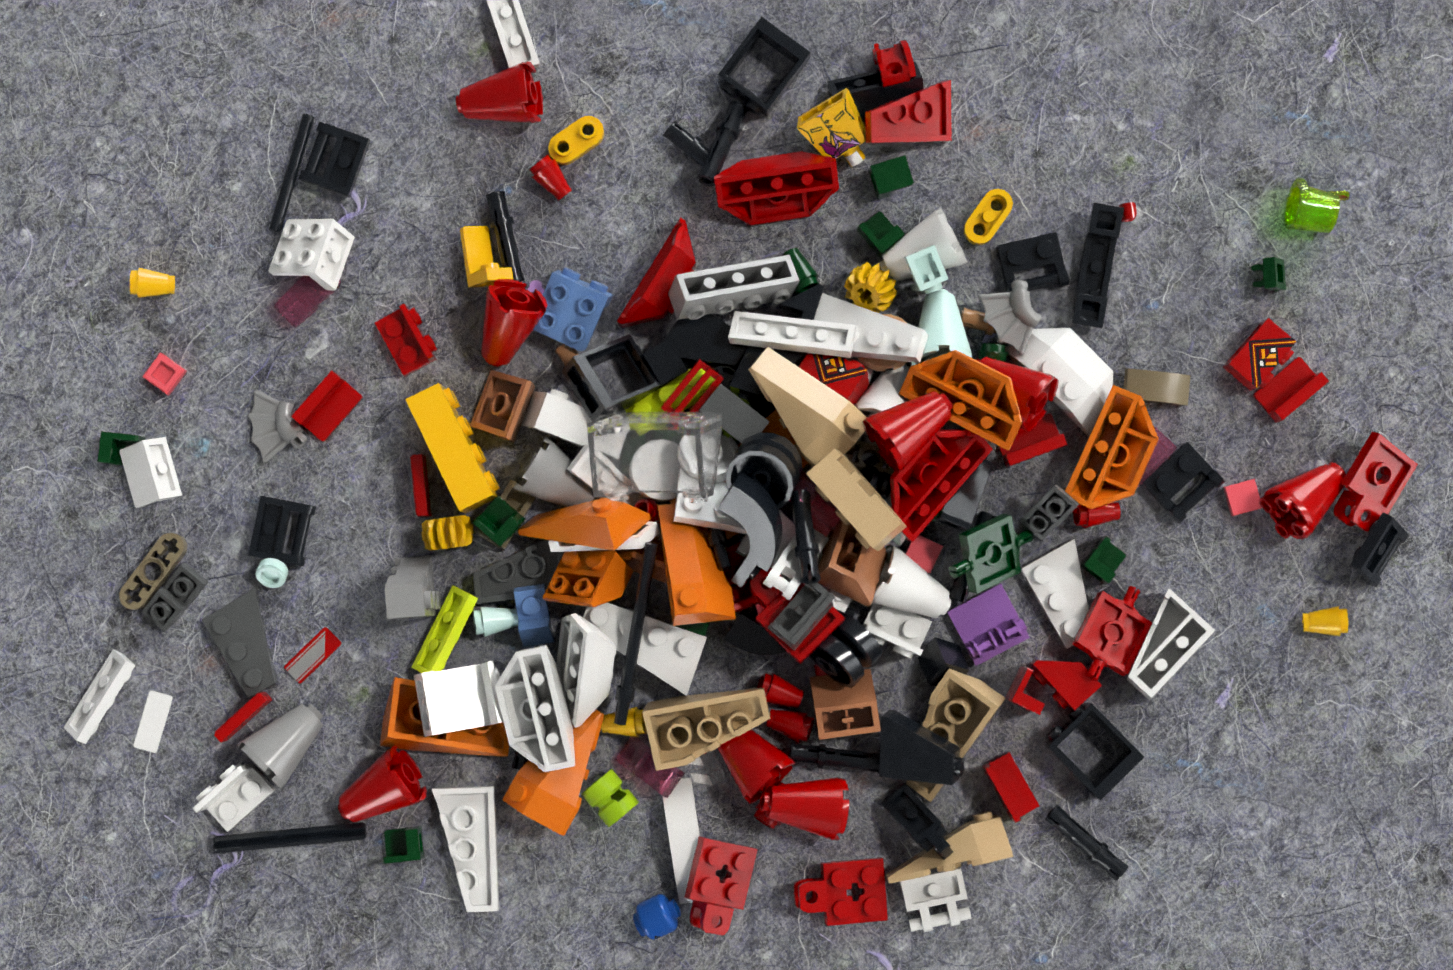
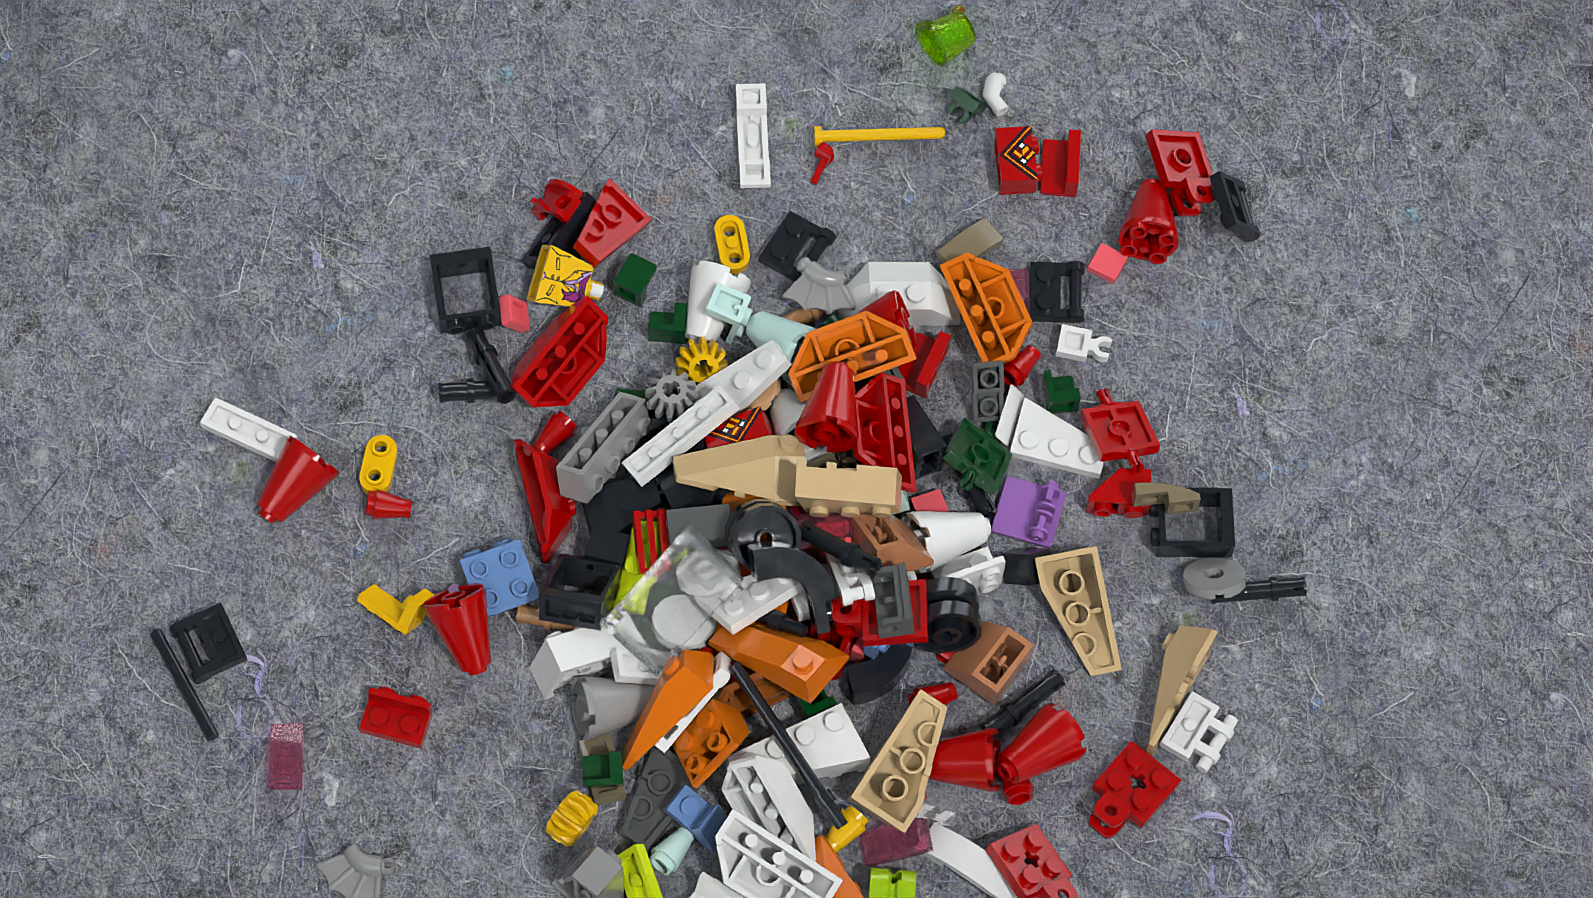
camera: 50 degrees left, 20 degrees down
yellow cone [130,267,175,298] -> none
white bracket [268,219,355,290] -> none
red panel [291,370,363,442] -> none
yellow brick [405,383,500,514] -> none
red tile [410,454,432,517] -> none
nougat slope [470,370,535,443] -> none
black pin [486,191,524,282] -> none
red cone [766,709,814,743] -> none
black slope [879,710,964,785] -> none
black hinge [881,783,953,860] -> none
red panel [982,752,1039,823] -> none
red panel [1005,666,1045,715] -> none
black slope [1072,203,1124,329] -> none
white wedge [1127,589,1215,701] -> none
yellow cone [1302,606,1348,636] -> none
none -> coral tile [499,294,530,333]
none -> red cone [532,411,577,454]
none -> light grey gear [645,368,698,423]
none -> white slope [736,83,771,188]
none -> yellow bar [813,126,945,147]
none -> white arm [982,72,1009,117]
none -> white sticker [995,384,1024,447]
none -> white plate [1056,324,1112,362]
none -> dark tan slope [1131,483,1201,515]
none -> light grey tile [1183,558,1246,600]

